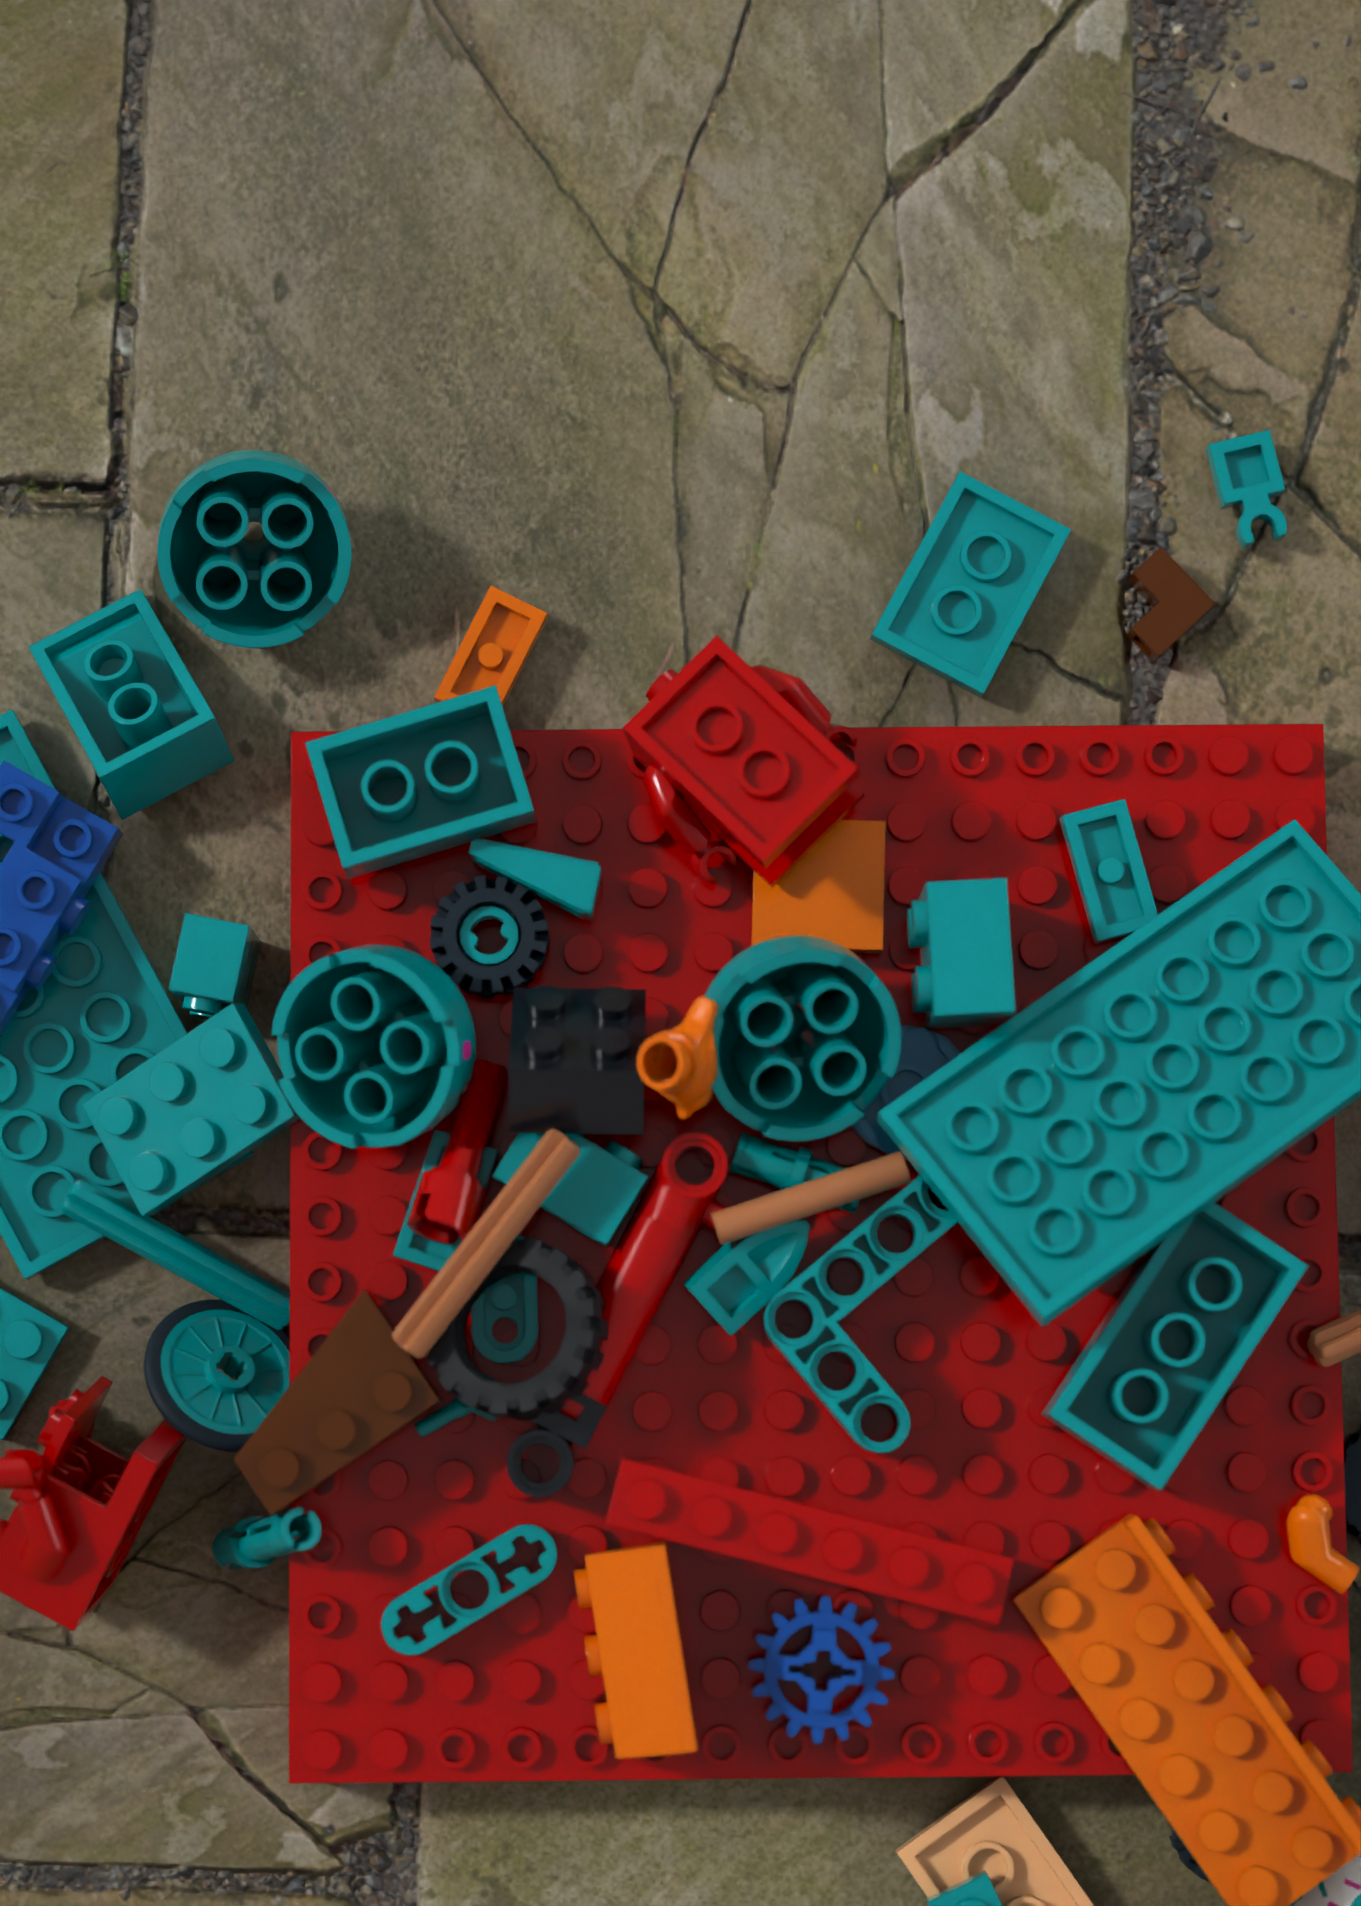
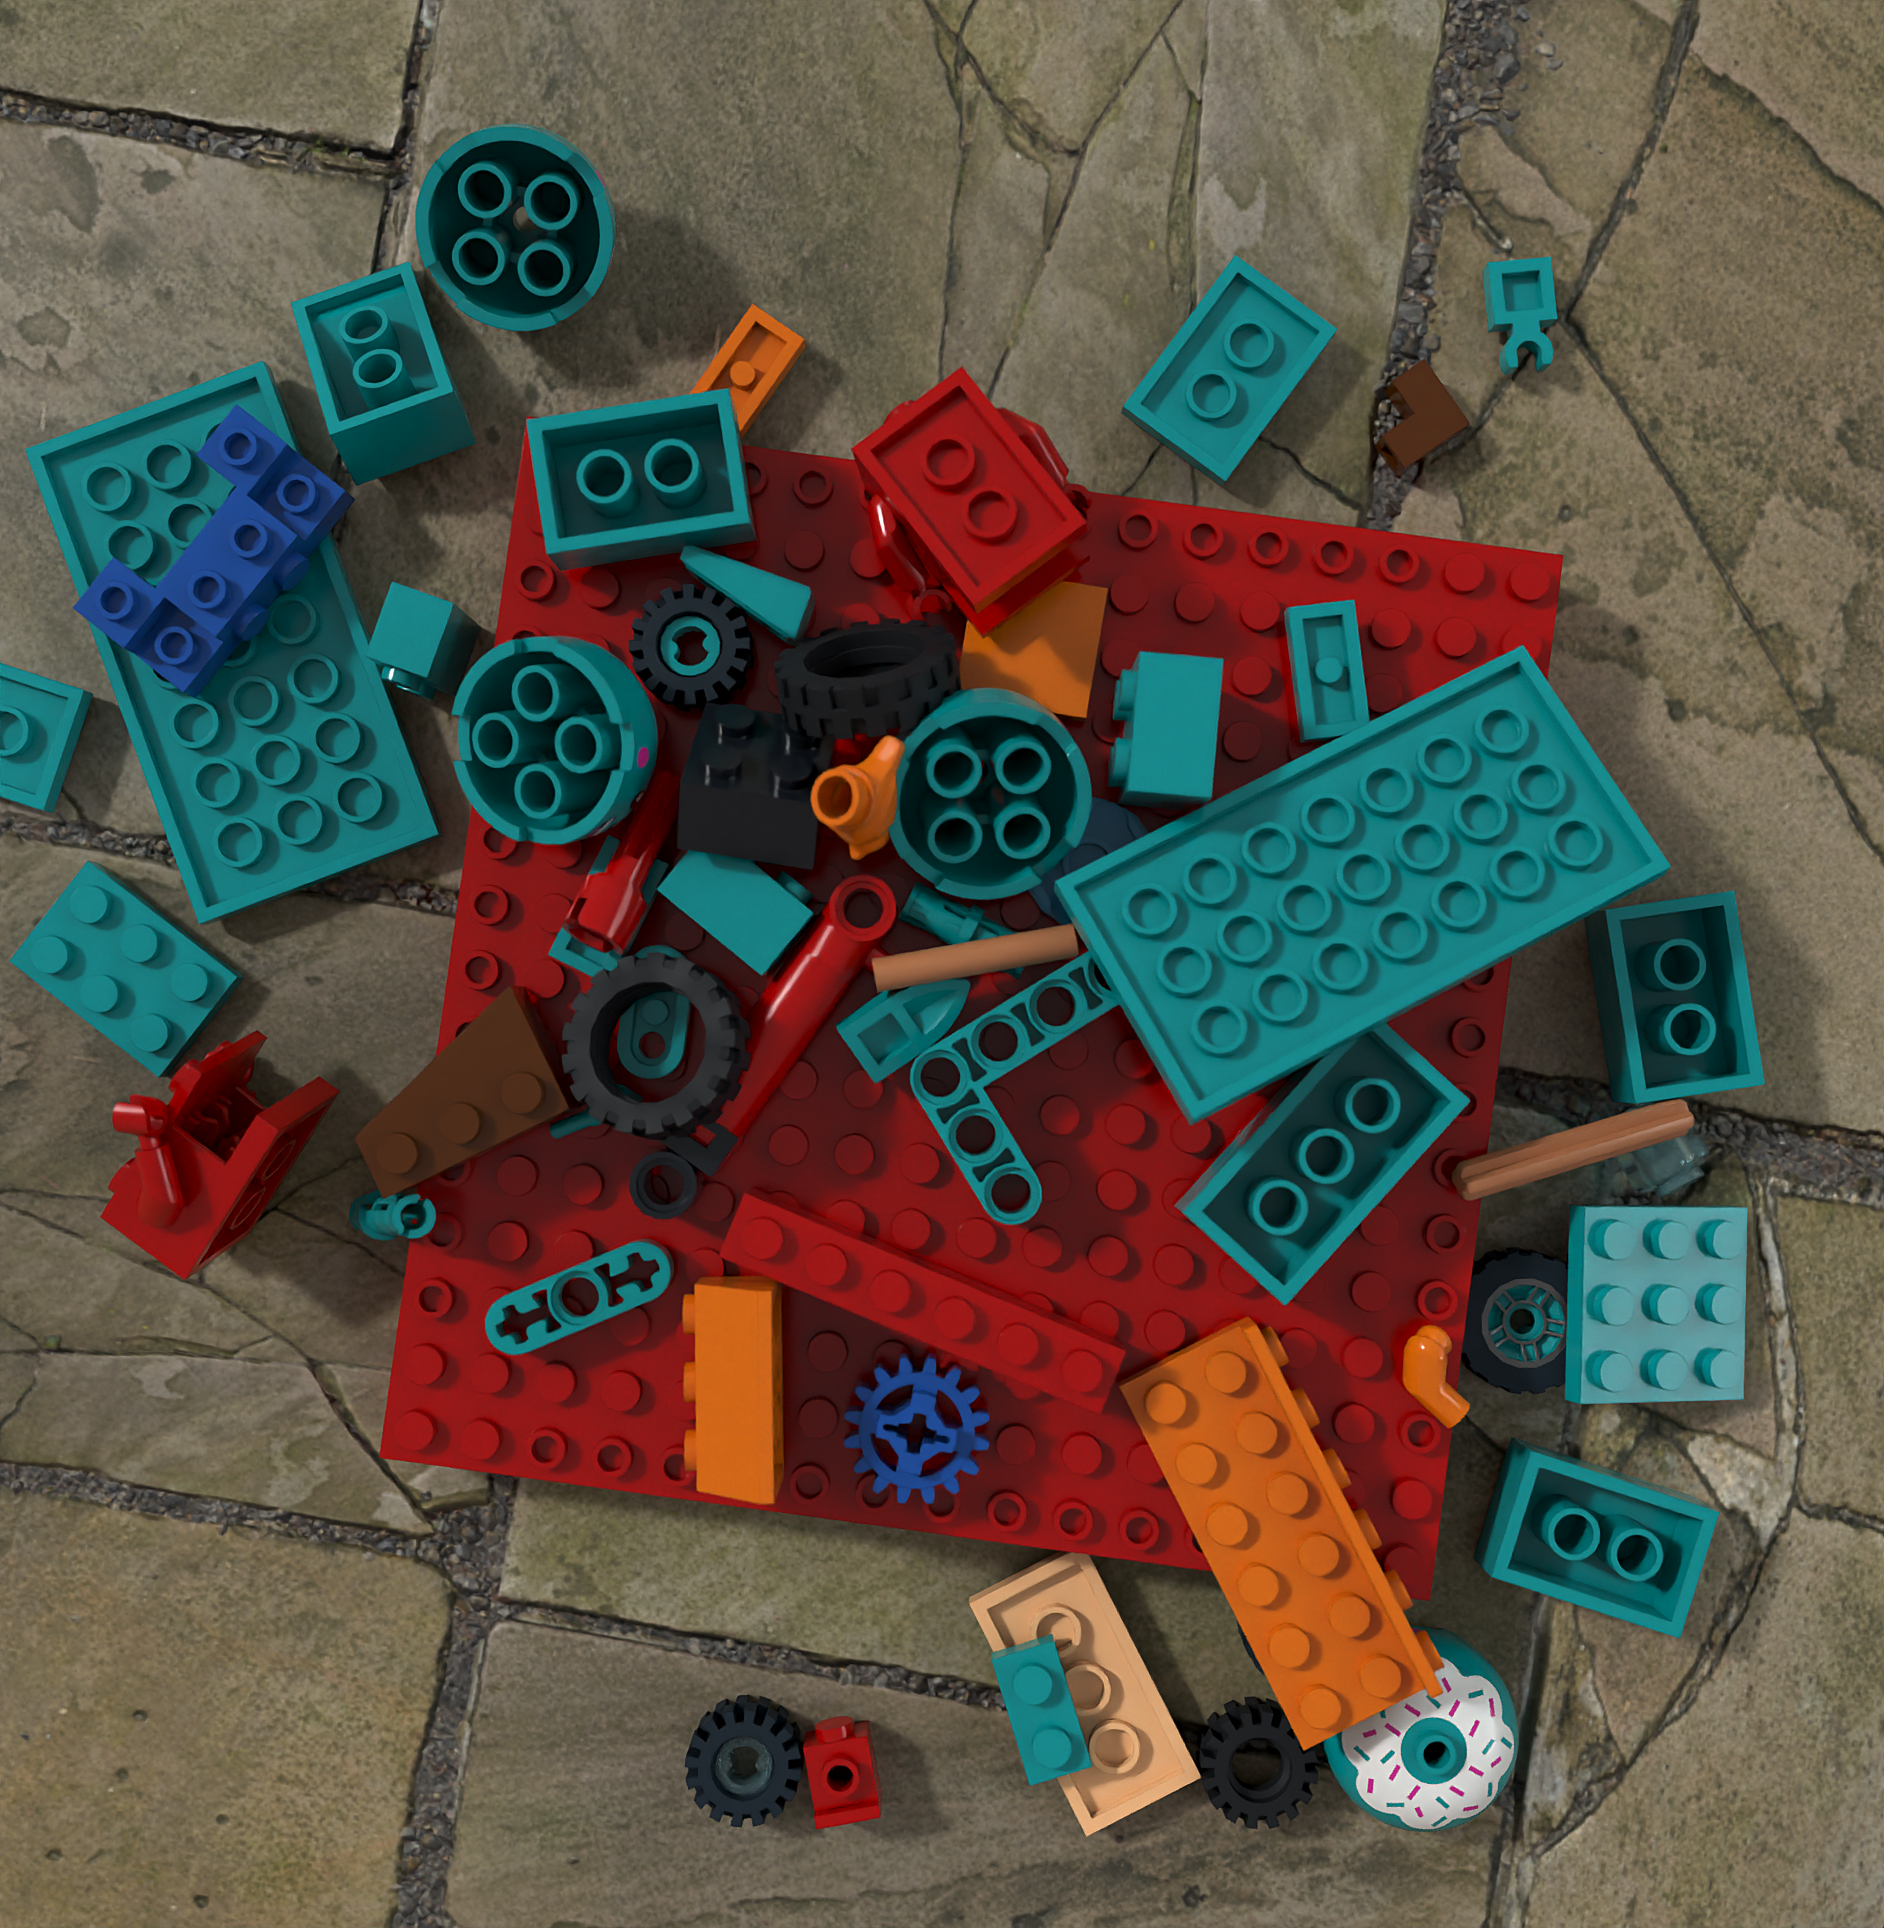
camera: 15 degrees right, 5 degrees up
teal axle [61,1180,290,1330] -> none
teal plate [82,1003,300,1216] -> none
teal wheel [144,1299,290,1452] -> none
nougat axle [392,1128,580,1358] -> none
none -> black tyre [774,619,962,739]

